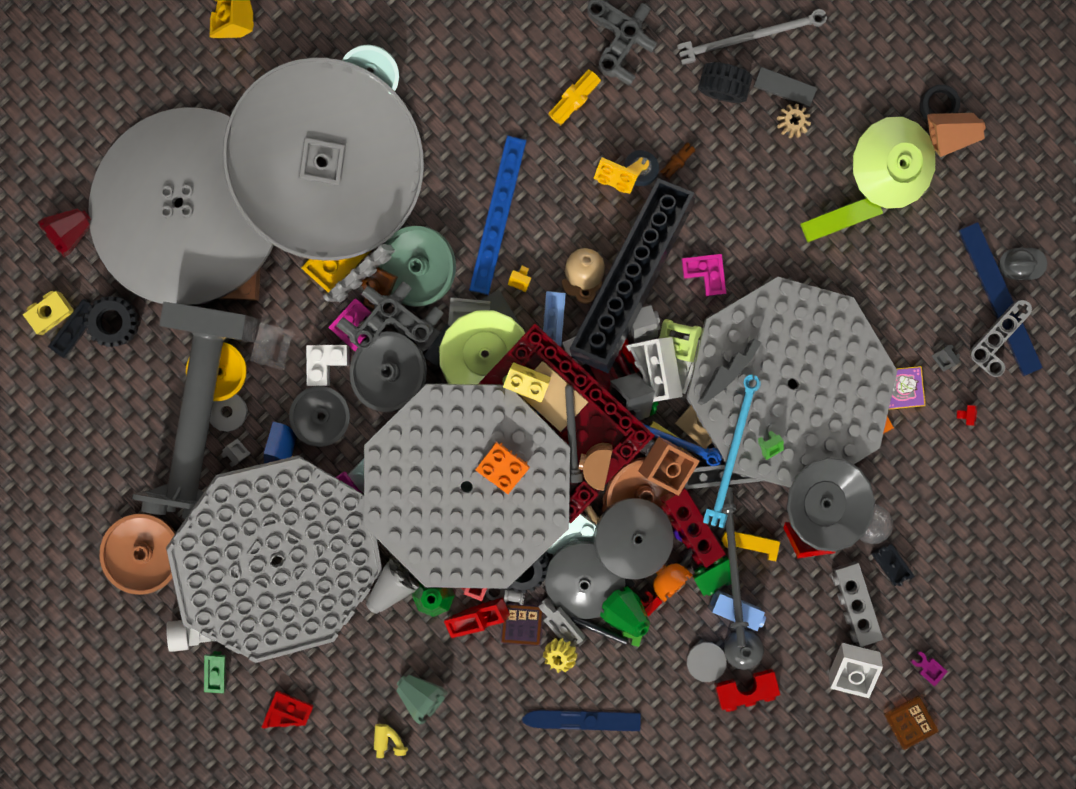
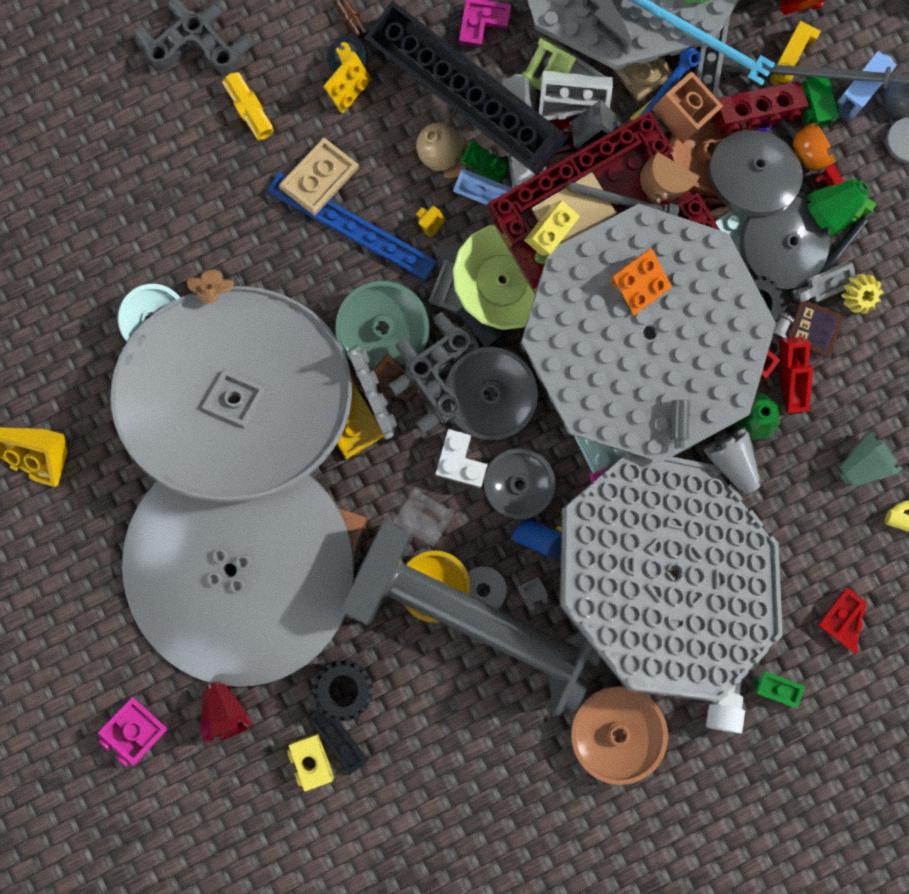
camera: 70 degrees left, 5 degrees down
dark pink plate [328,298,372,351] -> none
none -> dark pink plate [98,697,167,768]
none -> medium nougat plate [187,269,234,304]
none -> tan tile [279,137,359,216]
none -> green plate [460,141,509,183]
none -> dark grey cylinder [671,400,690,449]

